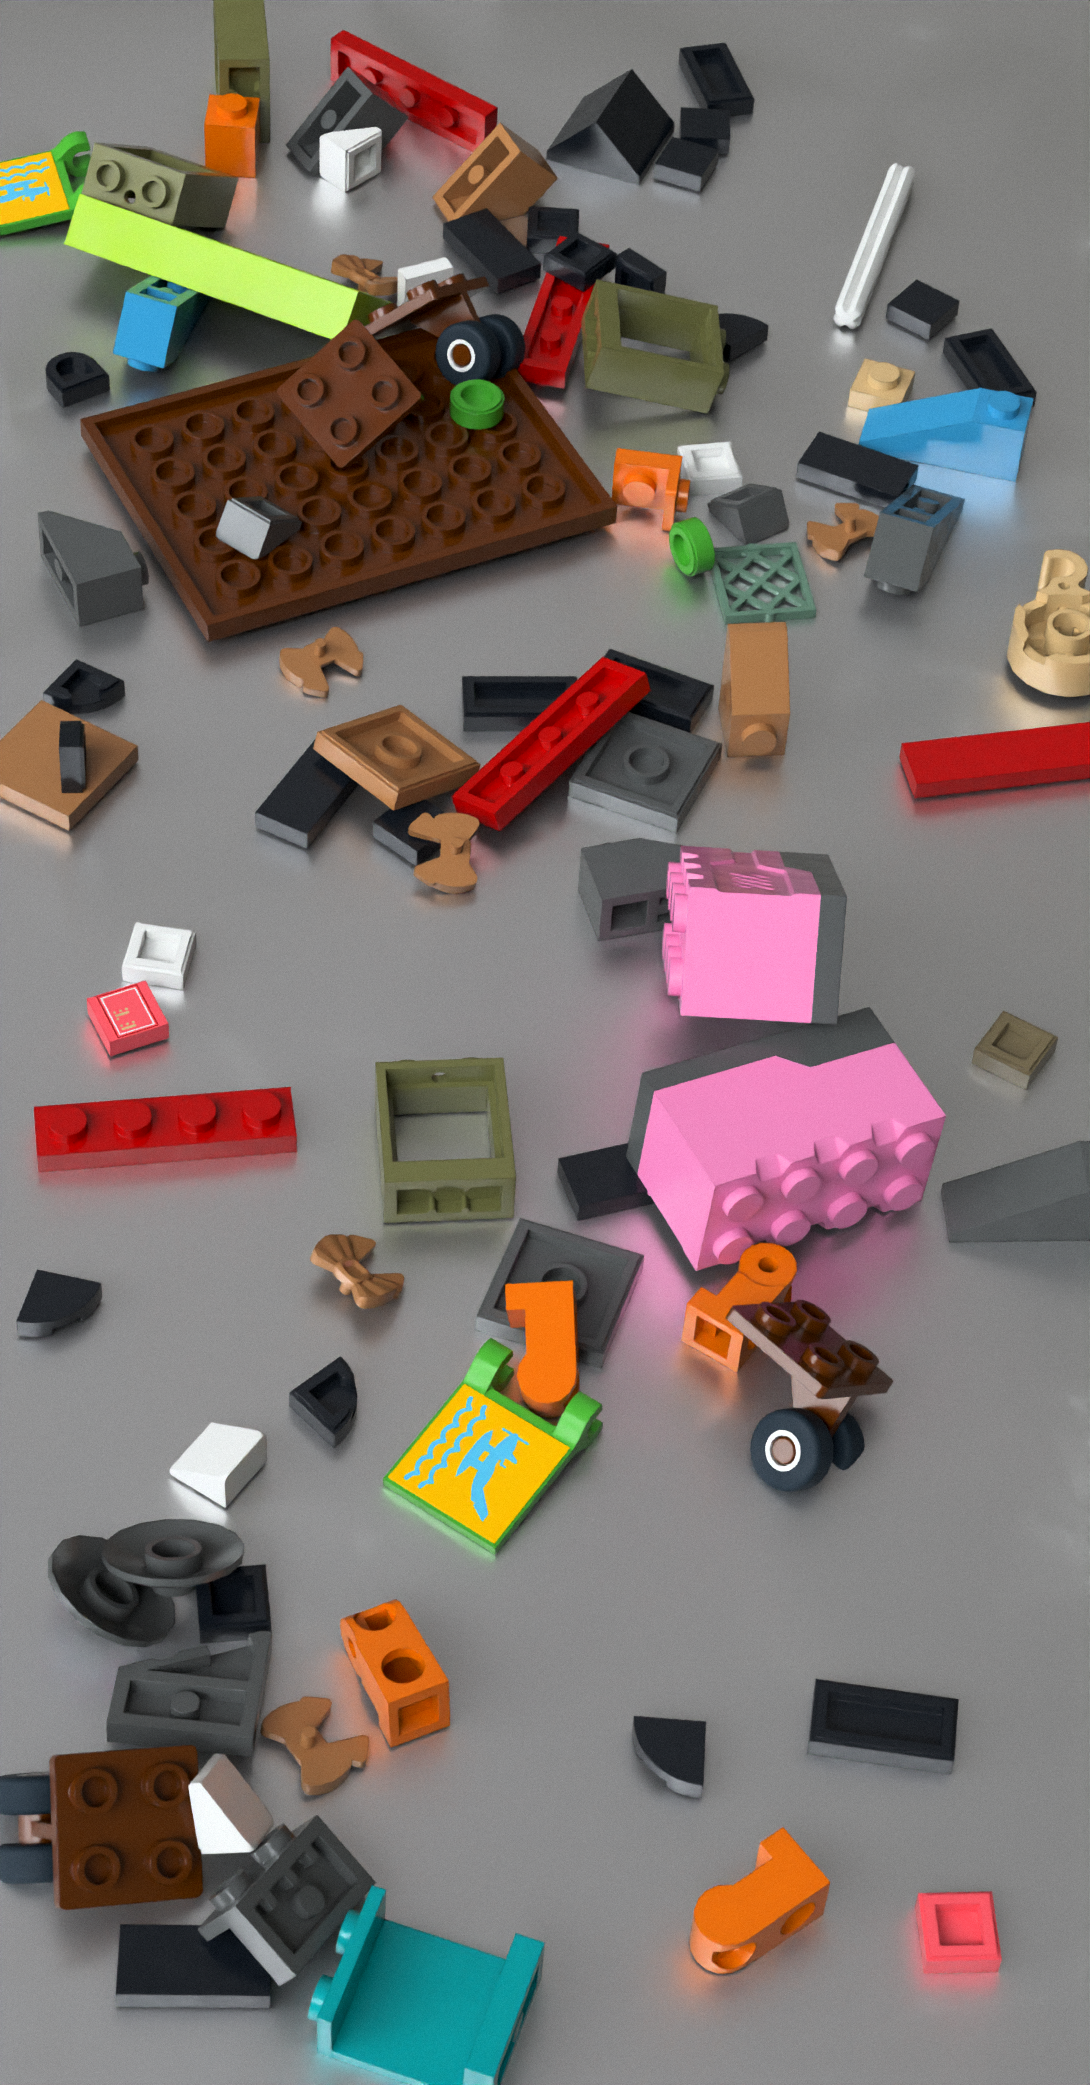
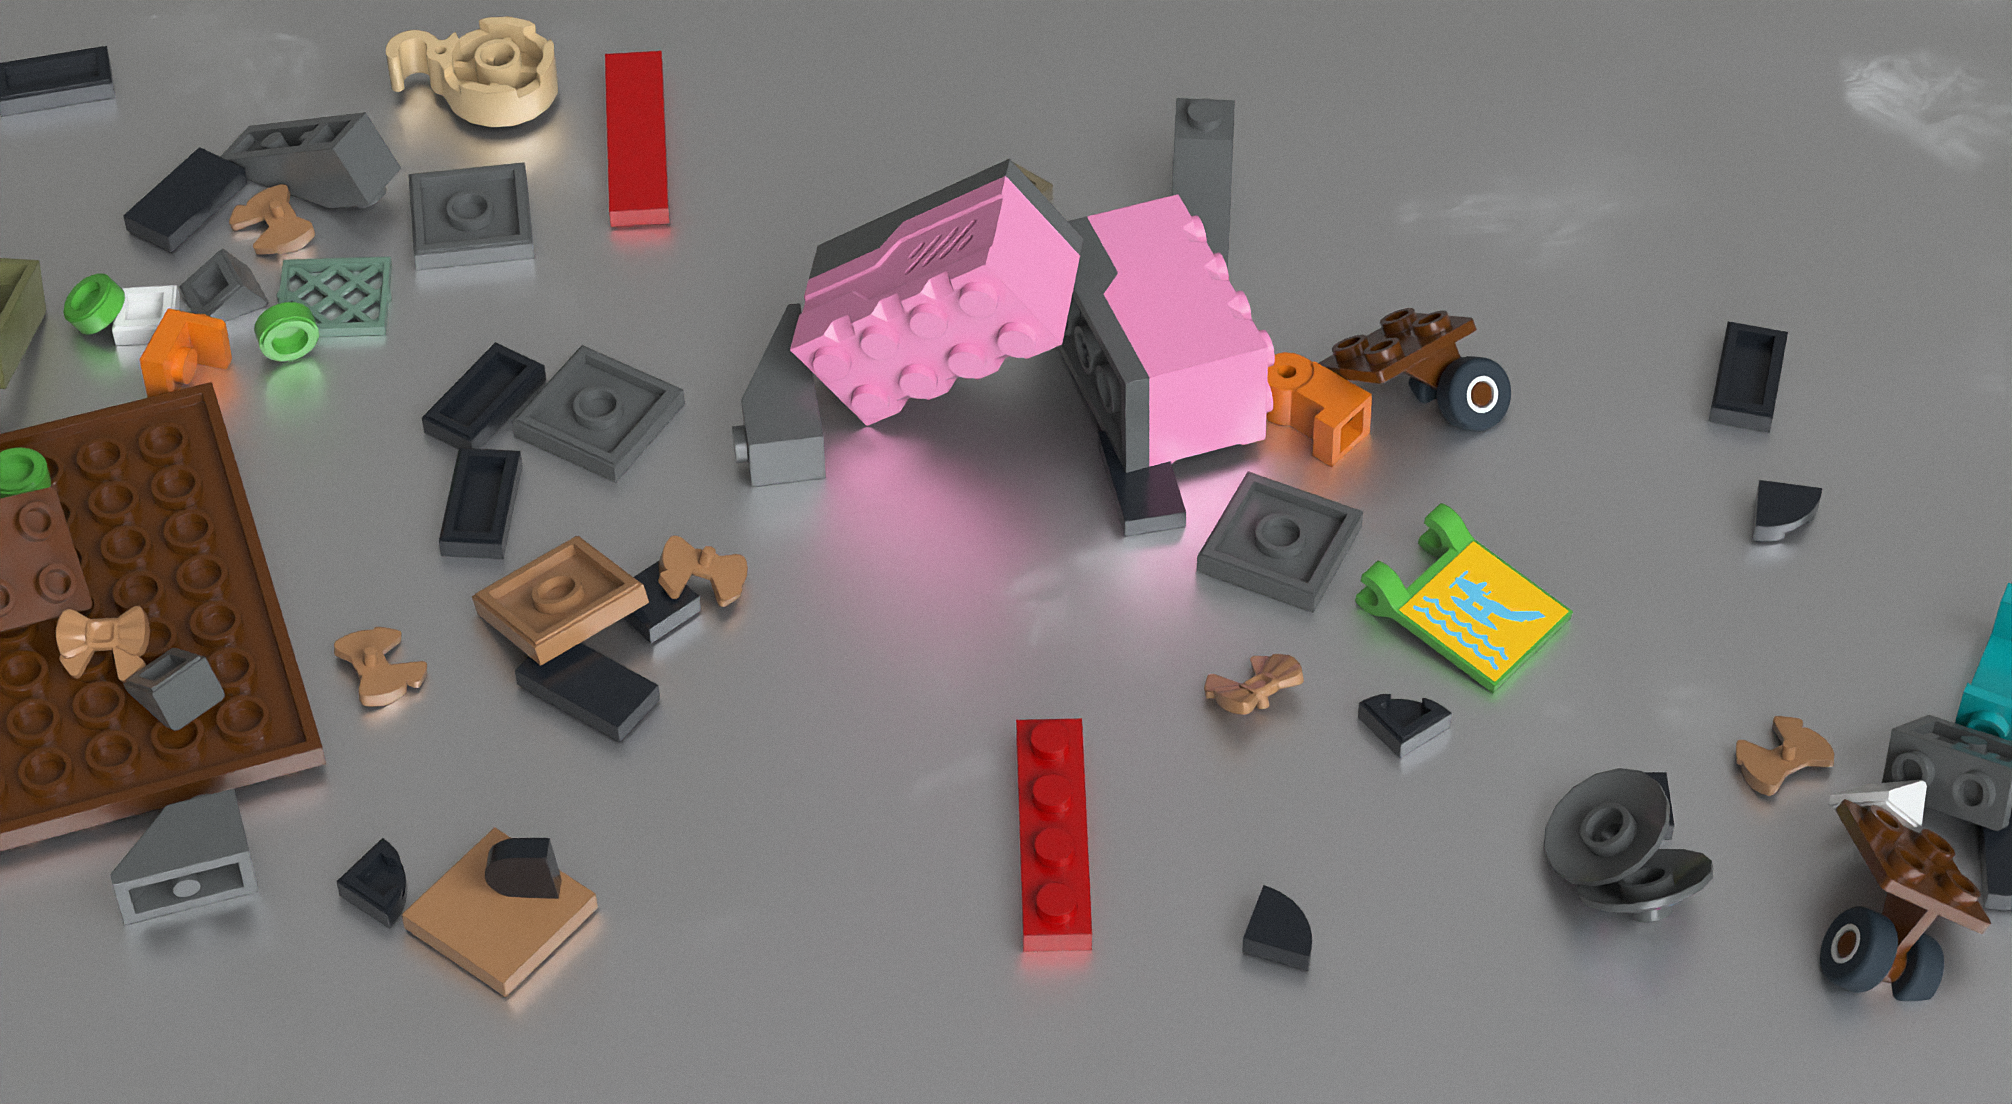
camera: 80 degrees left, 0 degrees up
coral tile [87,980,169,1057] -> none
dark grey wing [106,1631,272,1757] -> none
white tile [122,922,197,990] -> none
white slope [170,1422,267,1508] -> none
orange leg [340,1599,450,1748] -> none
olive window [375,1057,516,1223] -> none
red plate [451,657,651,831] -> none
orange leg [505,1280,580,1418] -> none
orange leg [689,1827,830,1974] -> none
medium nougat slope [718,622,790,757] -> none
tan plate [848,359,915,411] -> none
dark azure slope [858,388,1034,482] -> none
coral tile [915,1891,1002,1974] -> none
none -> medium nougat piece [56,606,150,683]
none -> bright green tile [63,273,125,335]
none -> dark grey tile [408,162,535,271]

